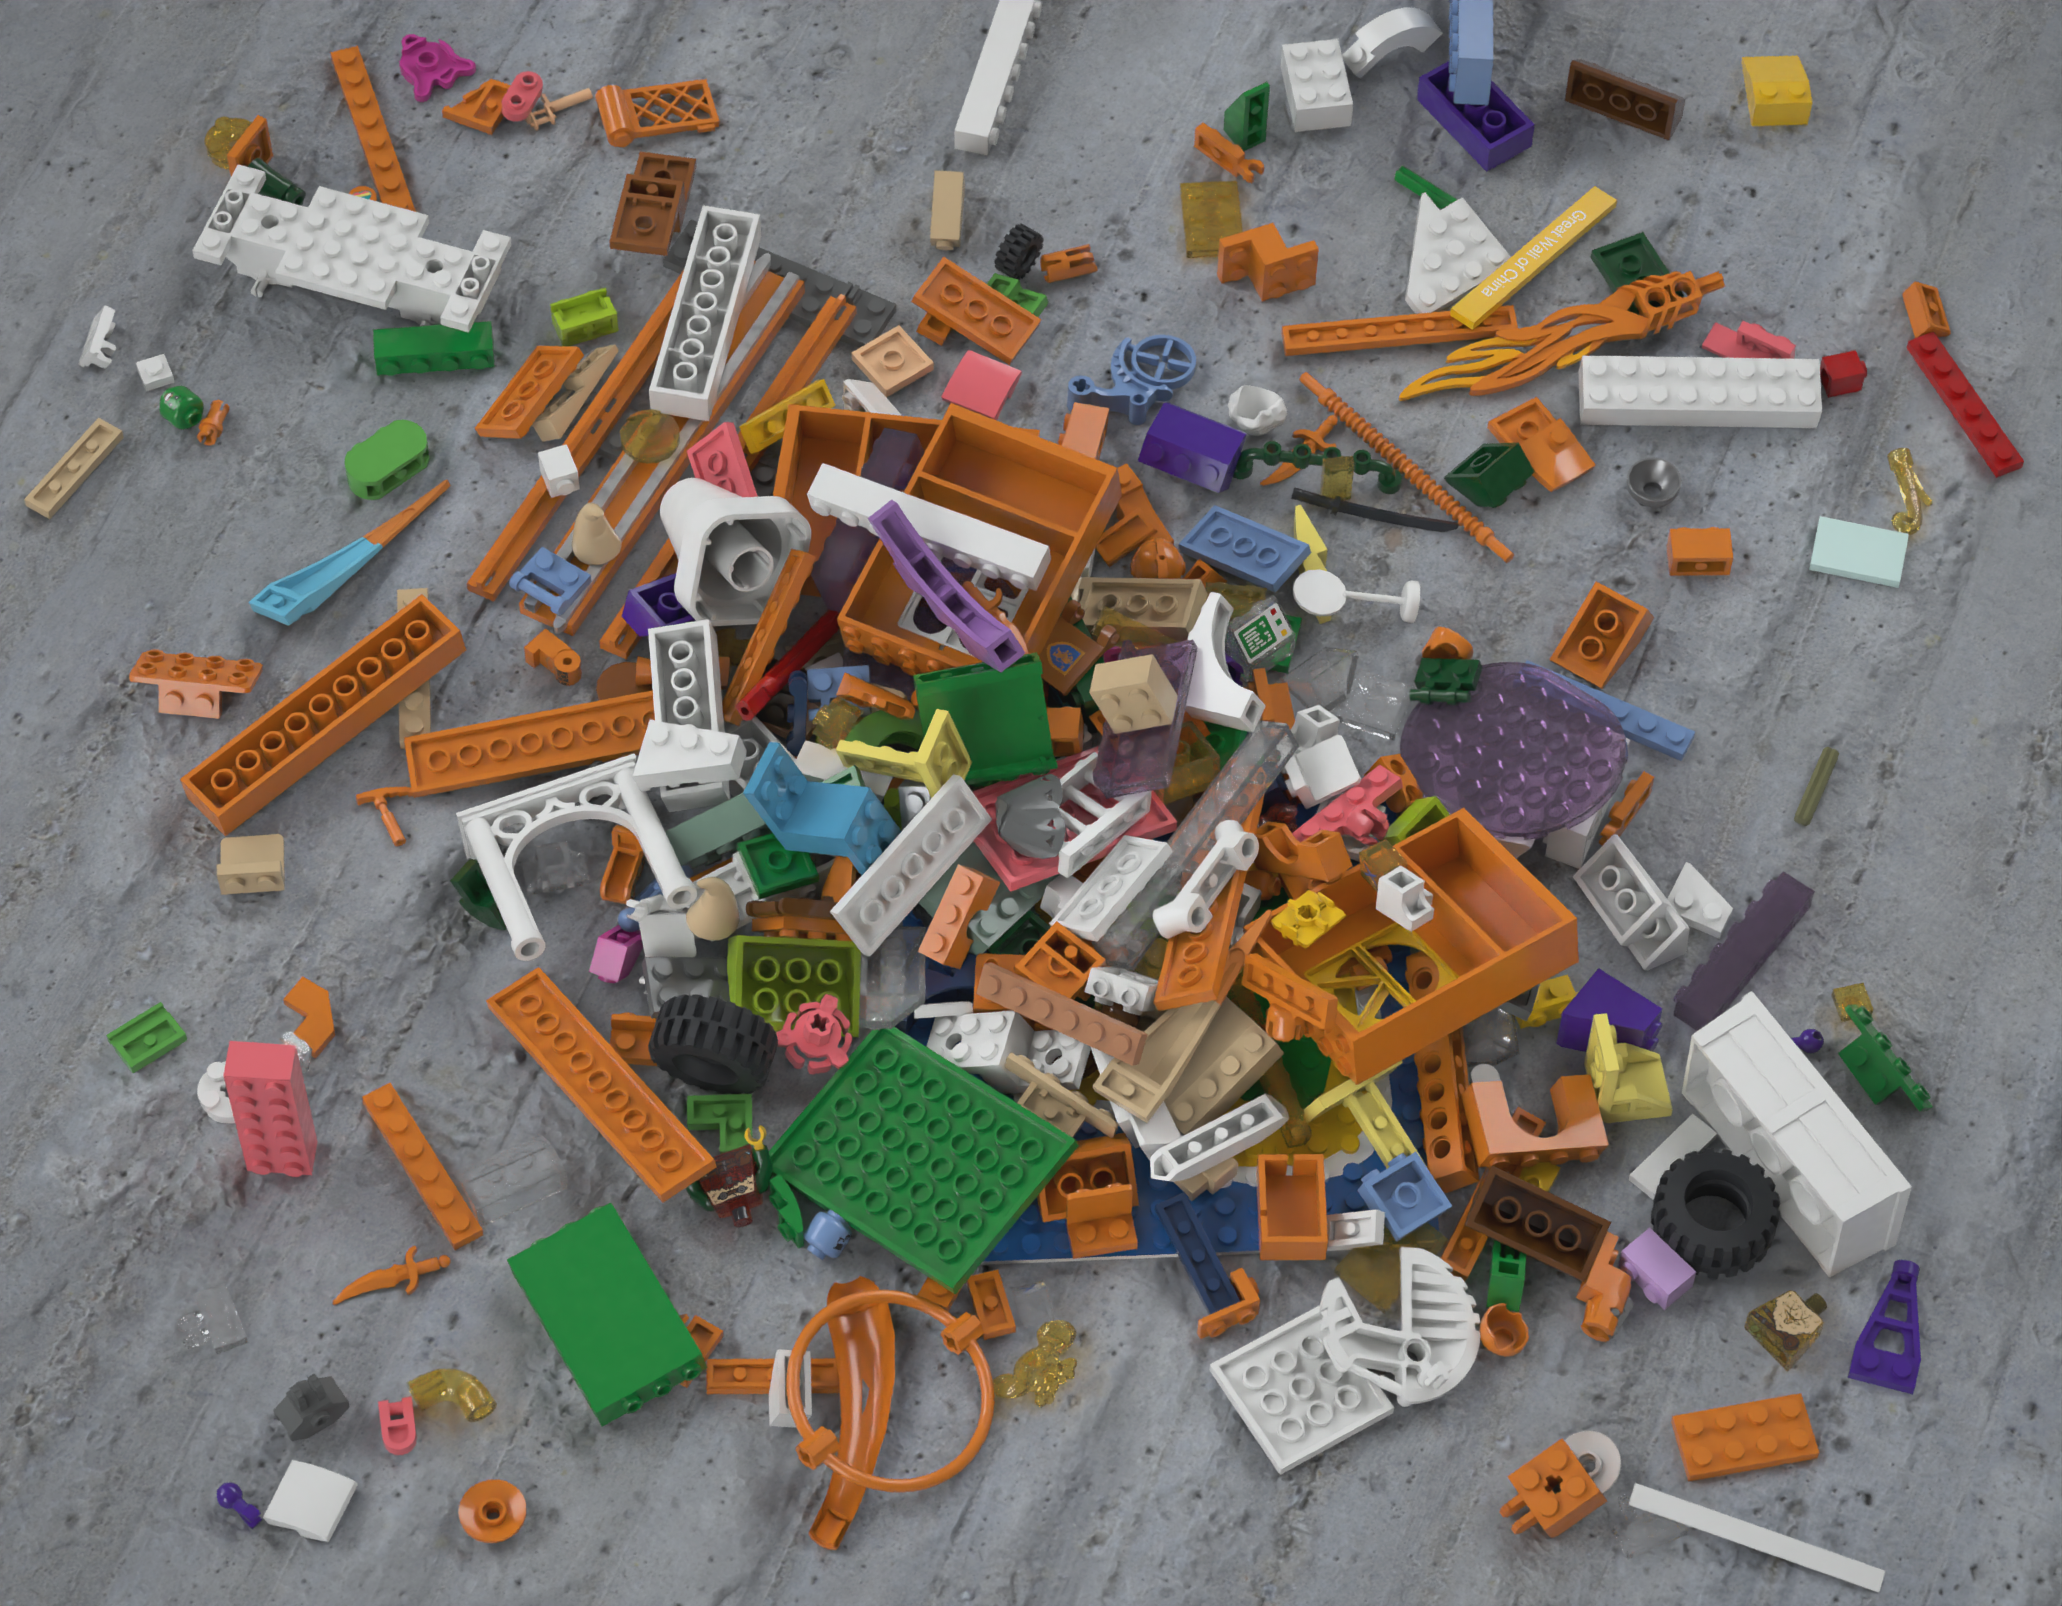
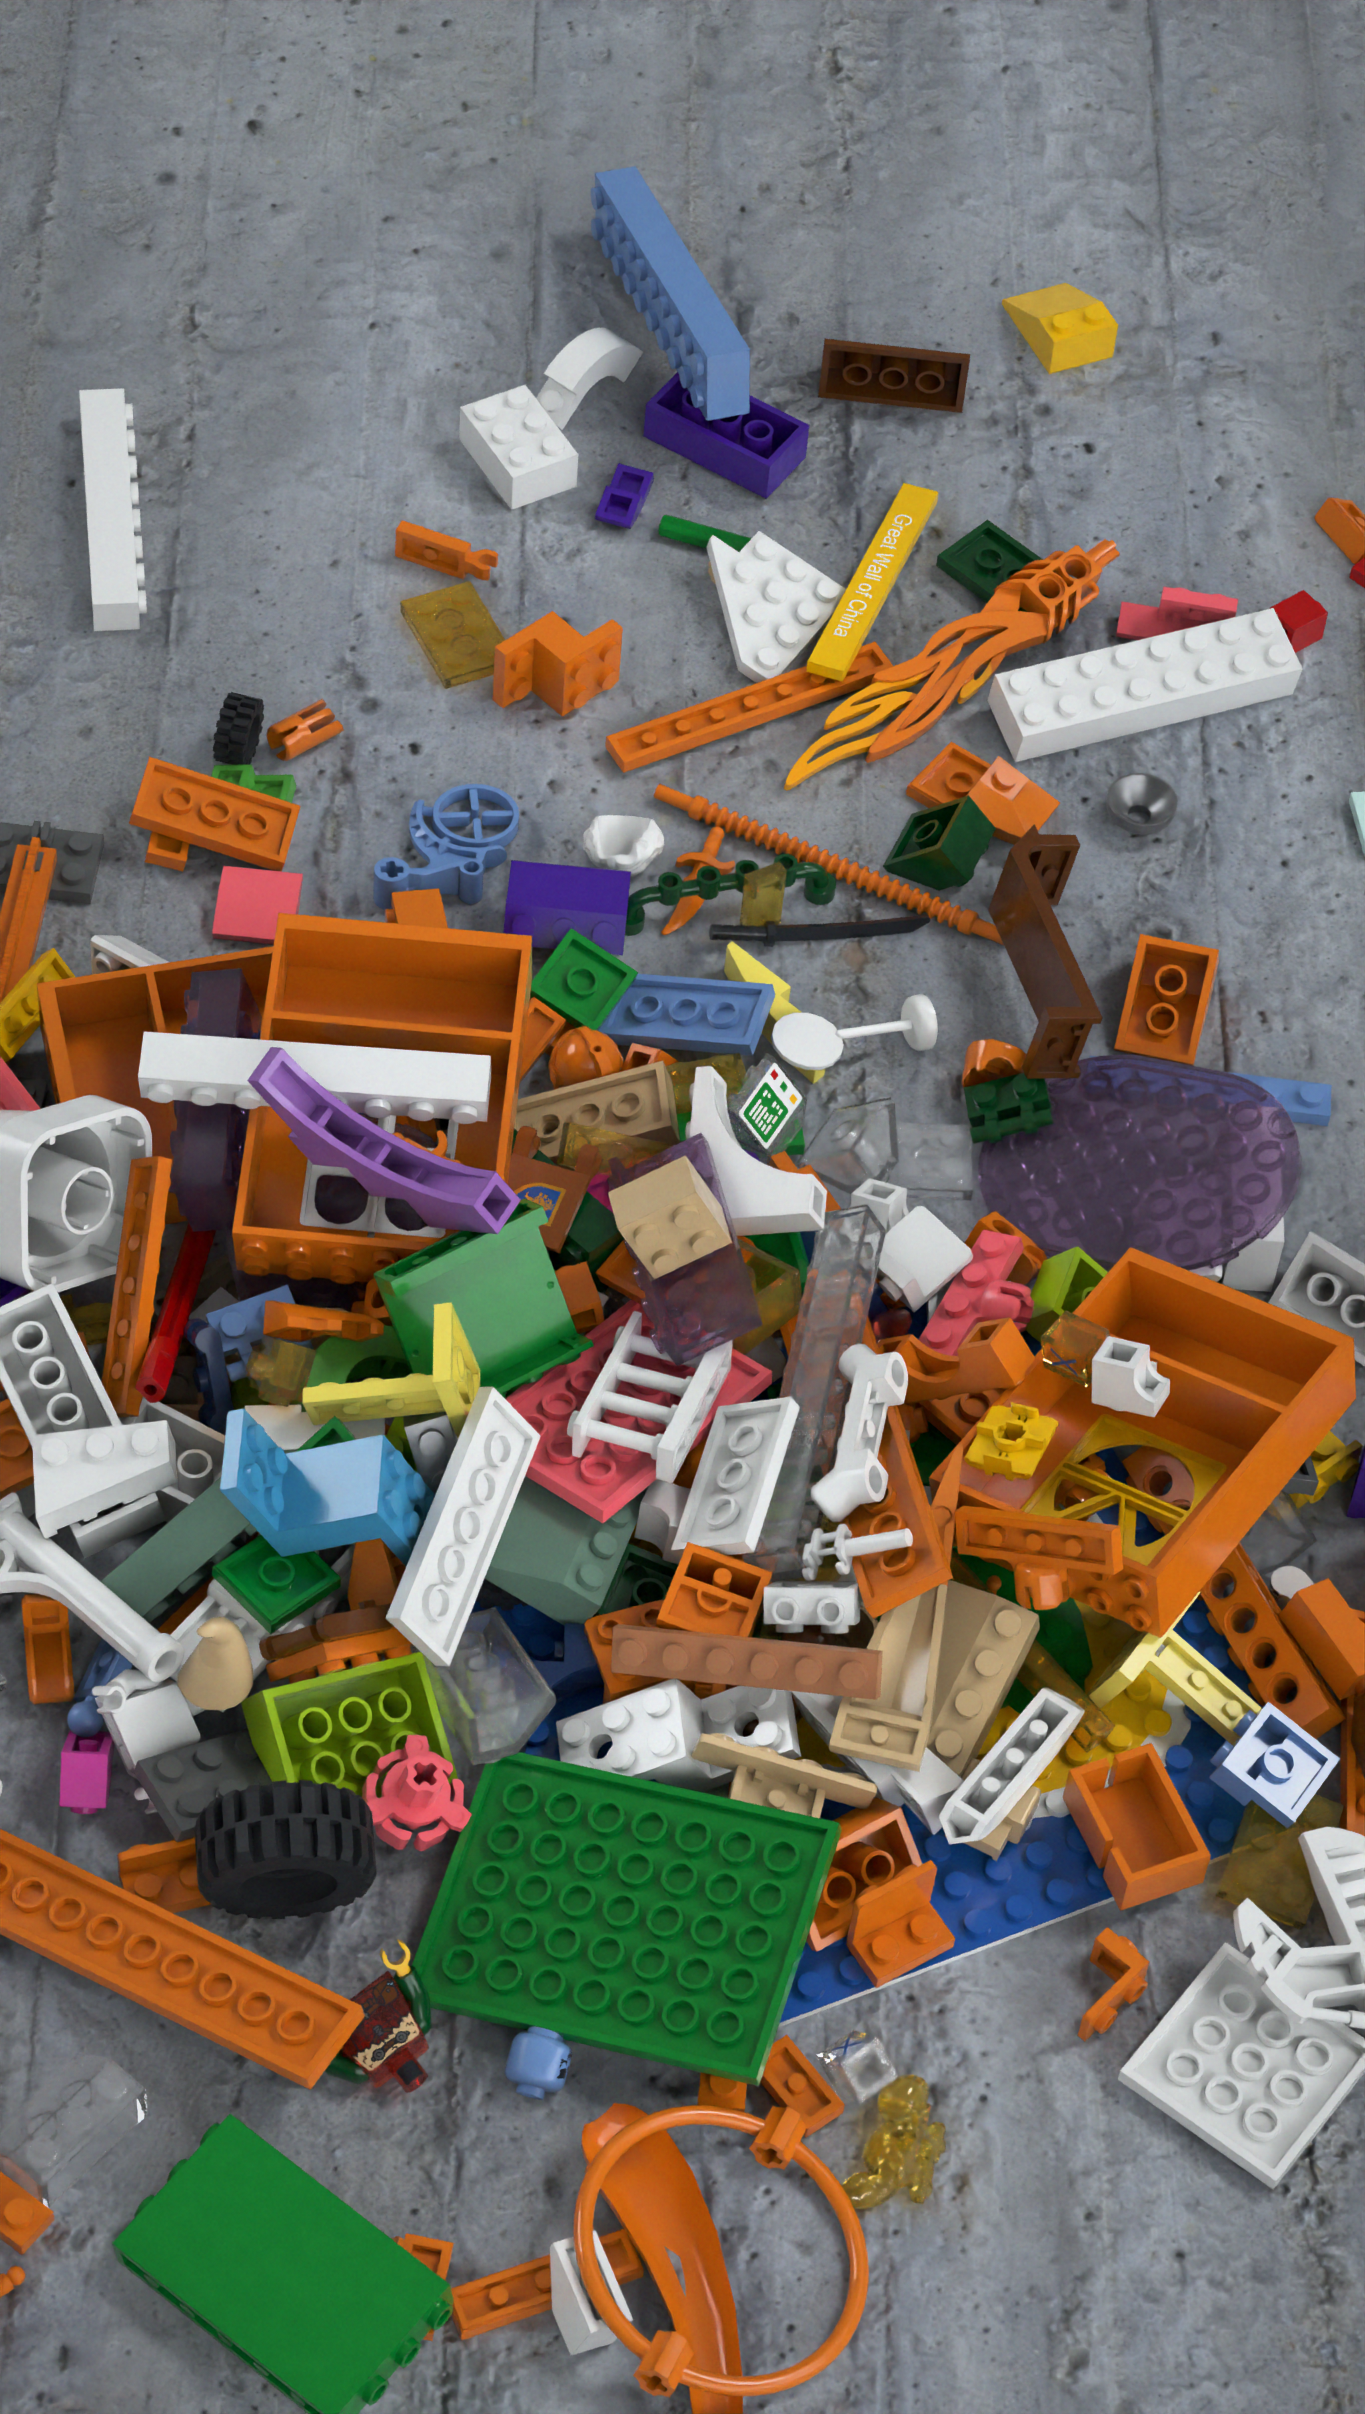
camera: 25 degrees left, 5 degrees down
bright green plate [687,1094,753,1158] -> none
green slope [768,1174,804,1249] -> none
light nougat plate [852,325,934,398] -> none
white tile [914,1001,973,1018] -> none
orange arch [918,864,1000,969] -> none
tan slope [930,170,965,250] -> none
dark grey piece [995,774,1066,859] -> none
dark blue plate [1155,1192,1241,1315] -> none
green slope [1223,82,1270,151] -> none
white plate [1327,1210,1385,1250] -> none
orange plate [1599,771,1654,846] -> none
orange brick [1666,527,1733,576] -> none
none -> green plate [530,928,638,1031]
none -> dark purple slope [595,463,654,529]
none -> white piece [802,1524,913,1581]
none -> reddish brown panel [988,824,1103,1079]

